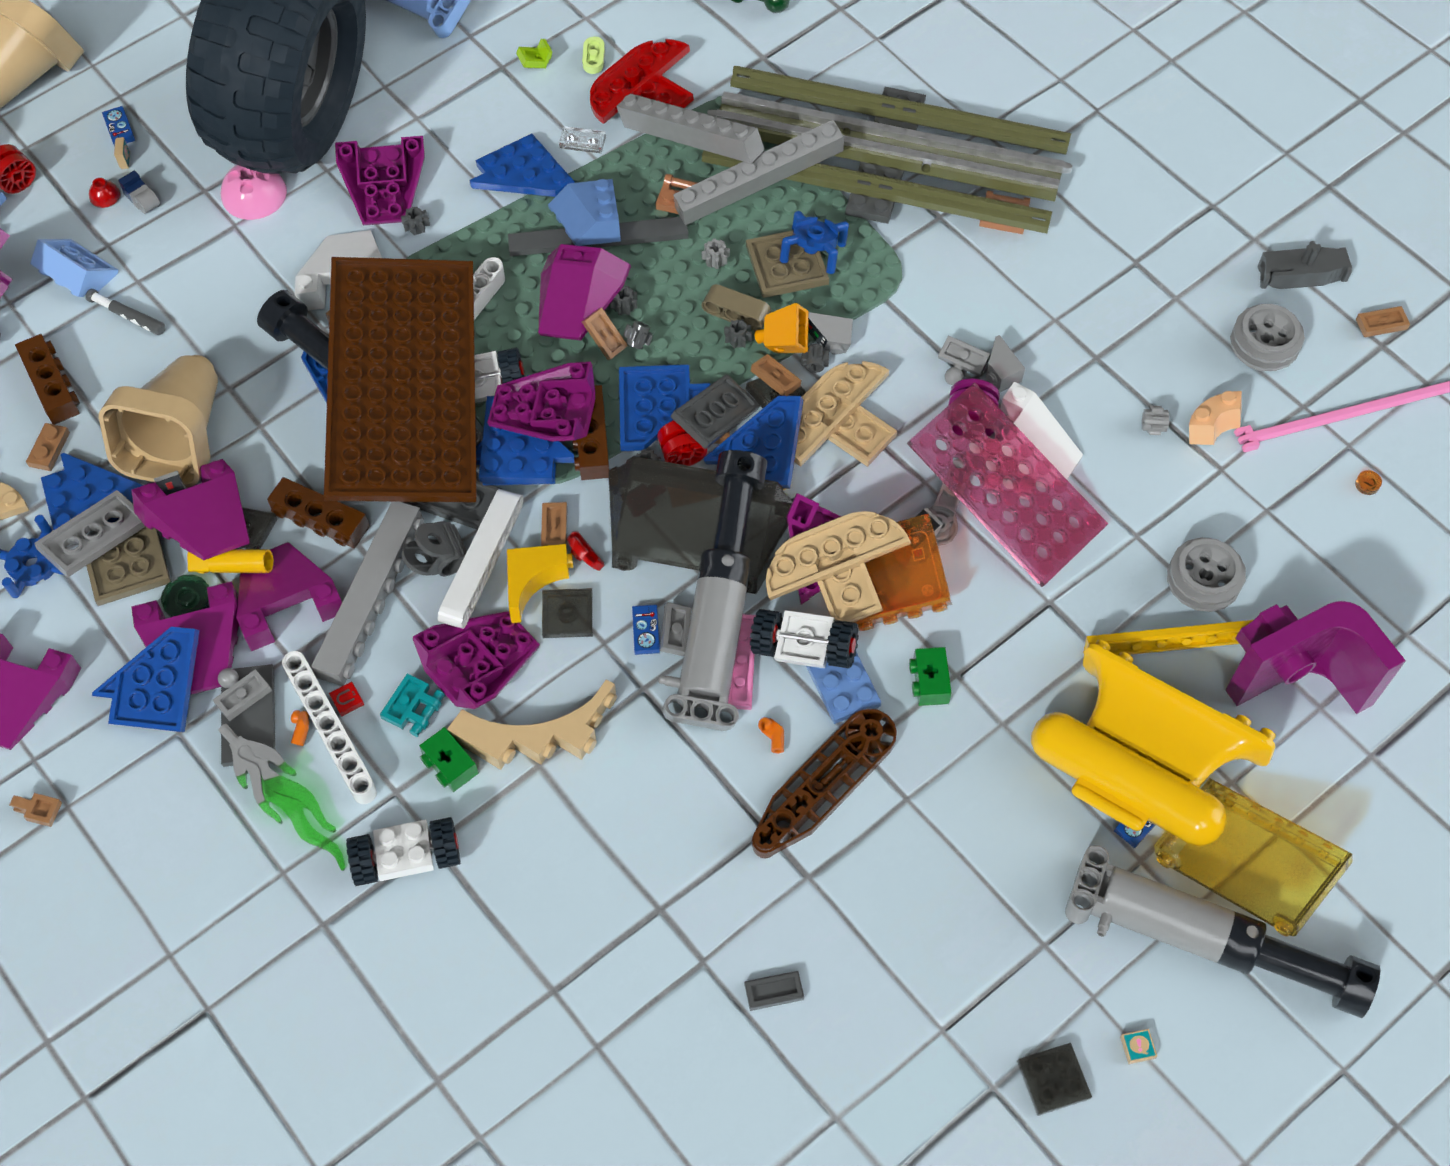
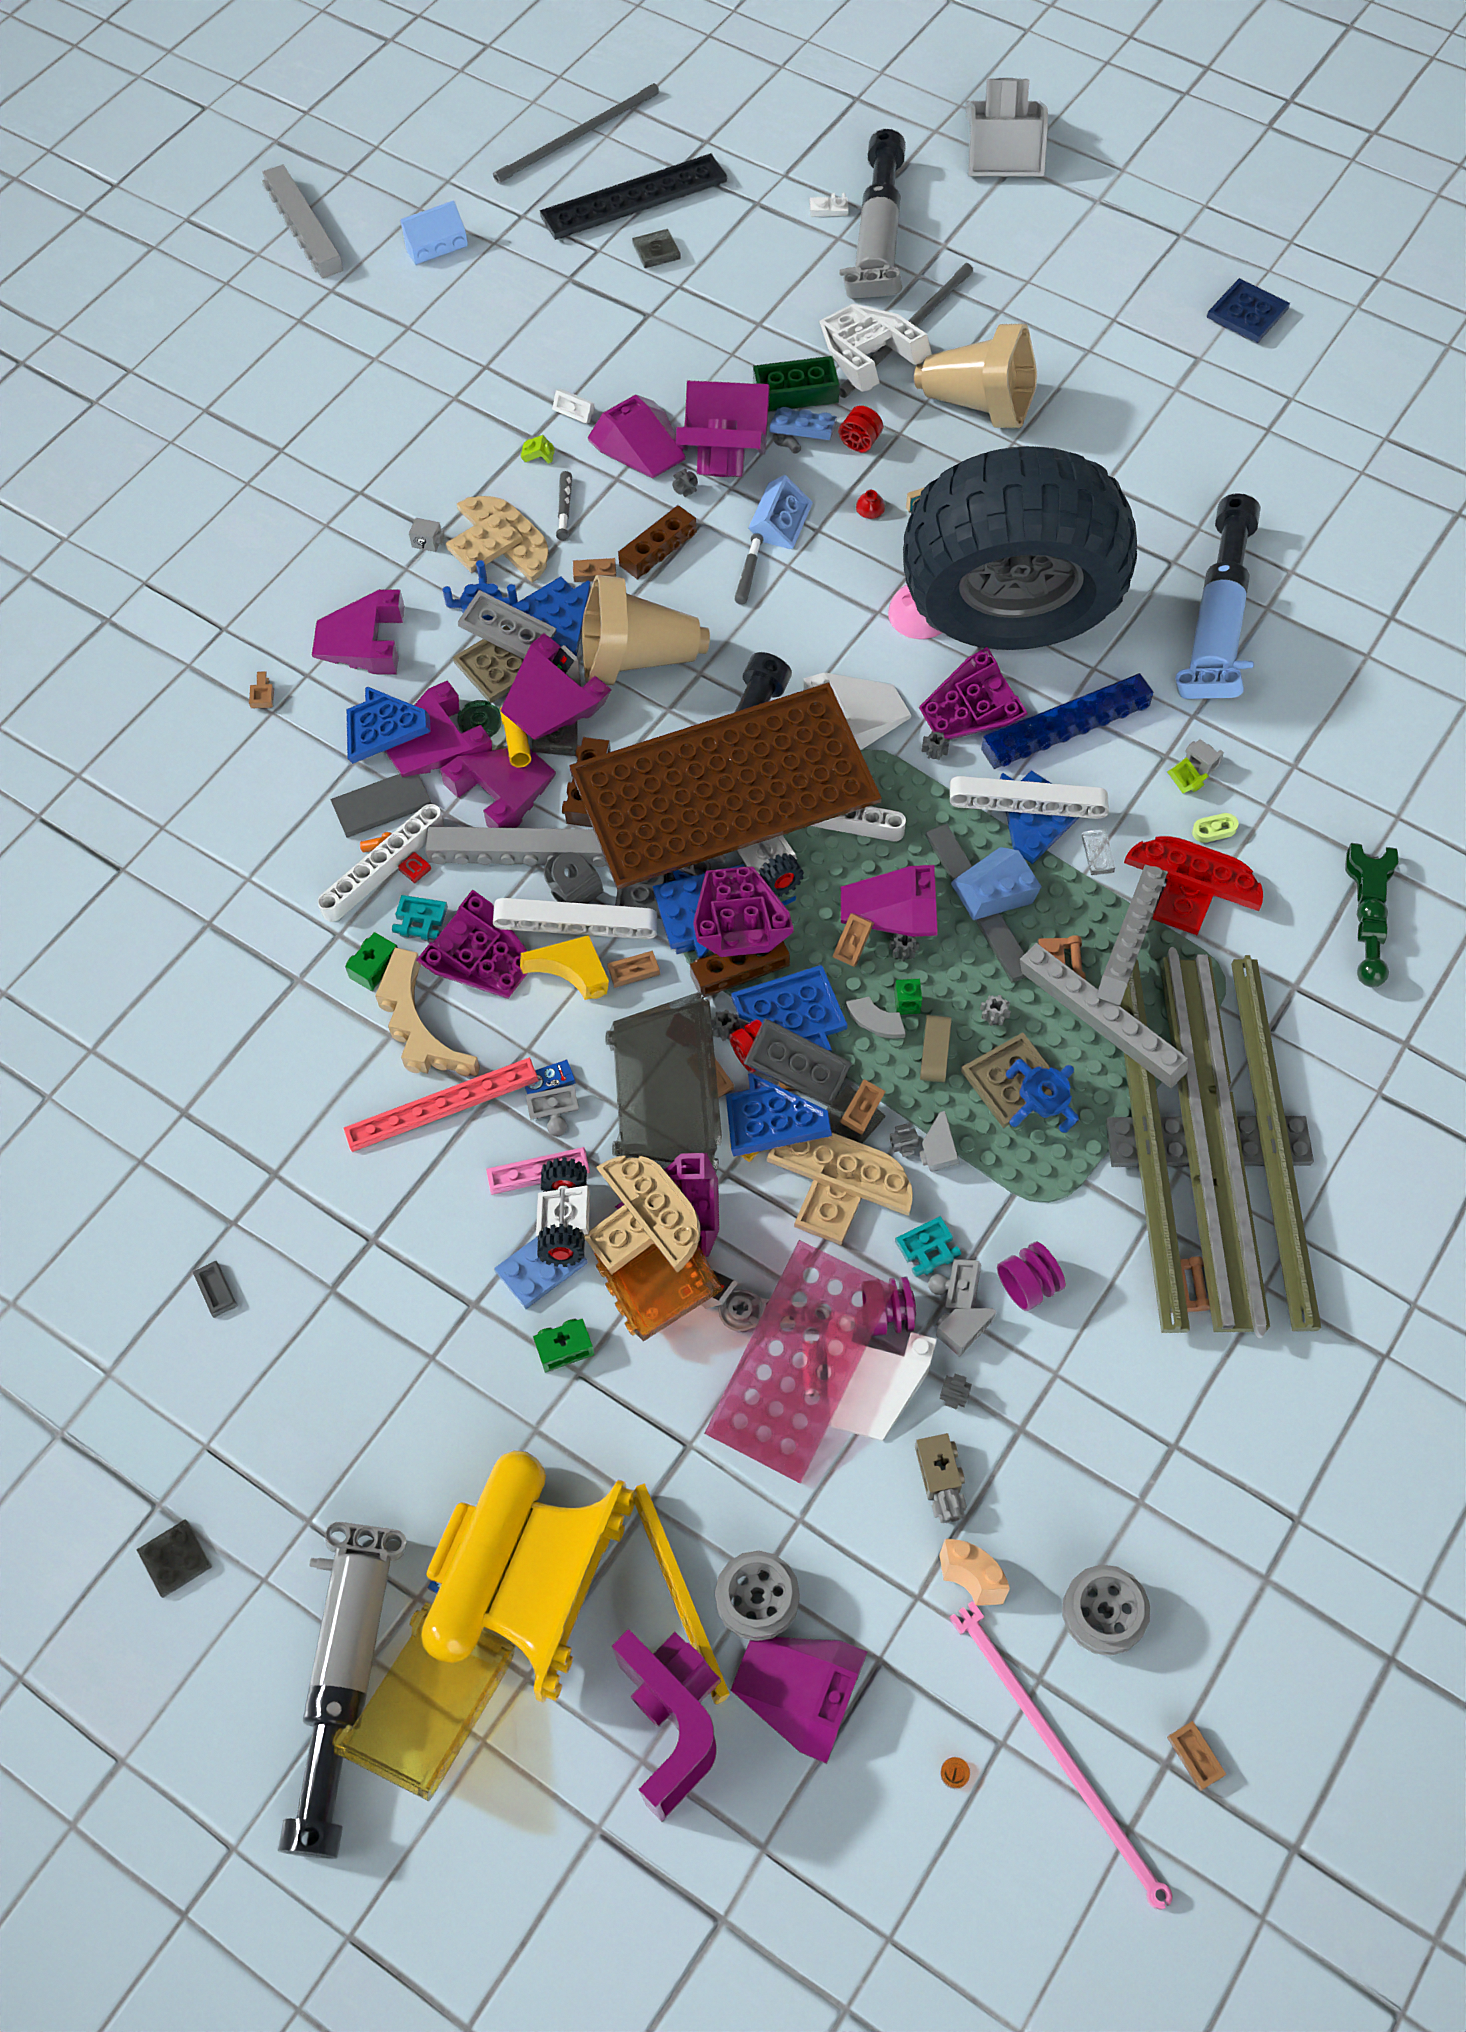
camera: 75 degrees right, 0 degrees up
leg [118,170,160,214] -> none
light grey plate [213,668,272,721] -> none
clear neon green piece [218,724,345,871] -> none
plate [346,817,461,886] -> none
clear smoke plate [542,588,593,638] -> none
red plate [567,531,605,571] -> none
dark grey gear [623,321,653,349] -> none
light grey piece [658,450,768,731] -> none
dark grey gear [724,319,752,349] -> none
reddish brown beam [752,709,897,859] -> none
light orange torso [755,303,808,353] -> none
orange arm [758,717,784,754] -> none
tile [1120,1029,1157,1064] -> none
dark grey piece [1257,241,1352,289] -> none
none -> coral tile [344,1057,539,1152]
none -> magenta wedge [730,1637,868,1764]
none -> light grey tile [846,997,906,1039]
none -> green brick [894,978,922,1015]
none -> teal plate [895,1216,962,1277]
none -> dark tan brick [915,1433,965,1500]
none -> dark grey gear [939,1374,972,1410]
none -> white beam [950,776,1109,819]
none -> clear blue brick [981,673,1154,769]
none -> magenta wheel [997,1241,1066,1311]
none -> light grey brick [1185,739,1224,775]

